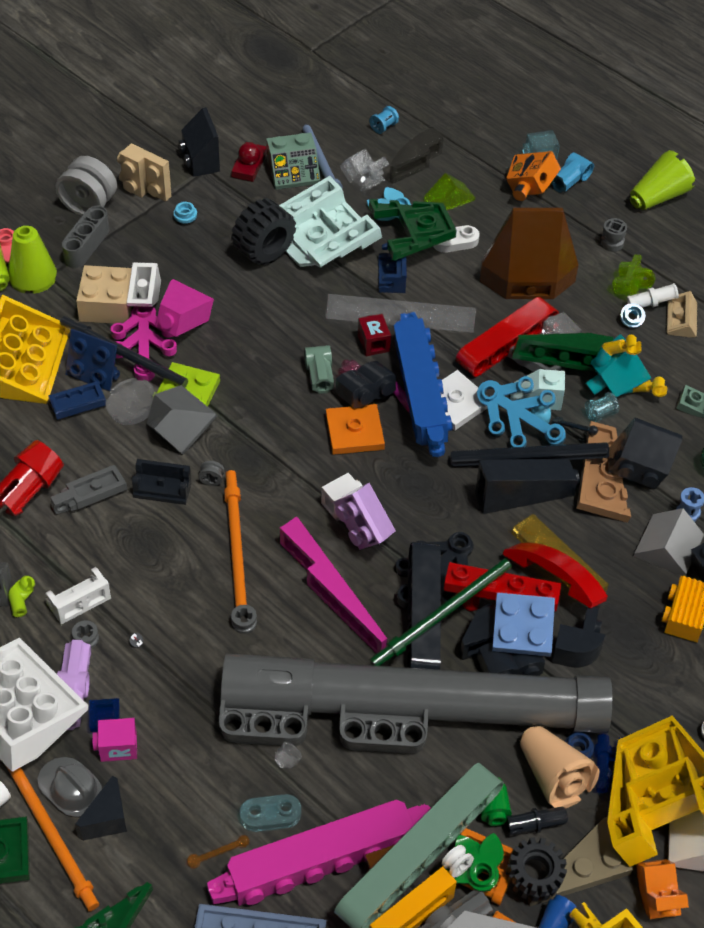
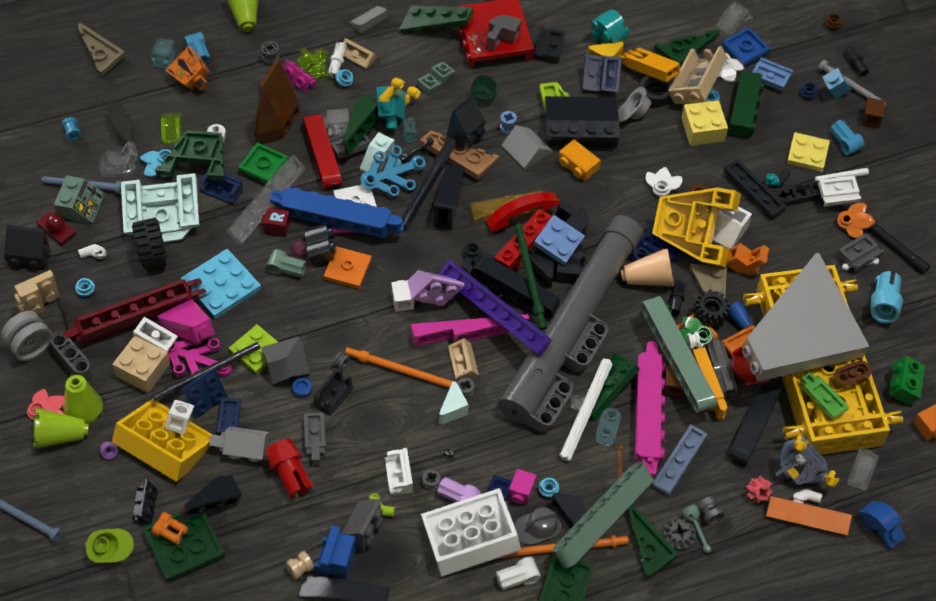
camera: 65 degrees left, 5 degrees up
clear tile [106,378,156,425] -> none
none -> dark red hinge [63,278,207,344]
none -> dark tan wing [77,23,126,76]
none -> white arm [78,244,106,259]
none -> white brick [165,400,194,434]
none -> medium azure plate [181,249,261,319]
none -> light grey hinge [209,426,269,462]
none -> green plate [238,142,289,186]
none -> dark pink hinge [283,60,317,93]
none -> blue tile [292,378,312,398]
none -> dark purple plate [438,260,553,356]
none -> light aqua slope [439,382,469,425]
none -> tan slope [448,338,479,380]
none -> medium azure plate [539,478,559,498]
none -> sand green beam [553,462,654,568]
none -> white axle [560,358,612,461]
none -> dark green wing [590,353,640,420]

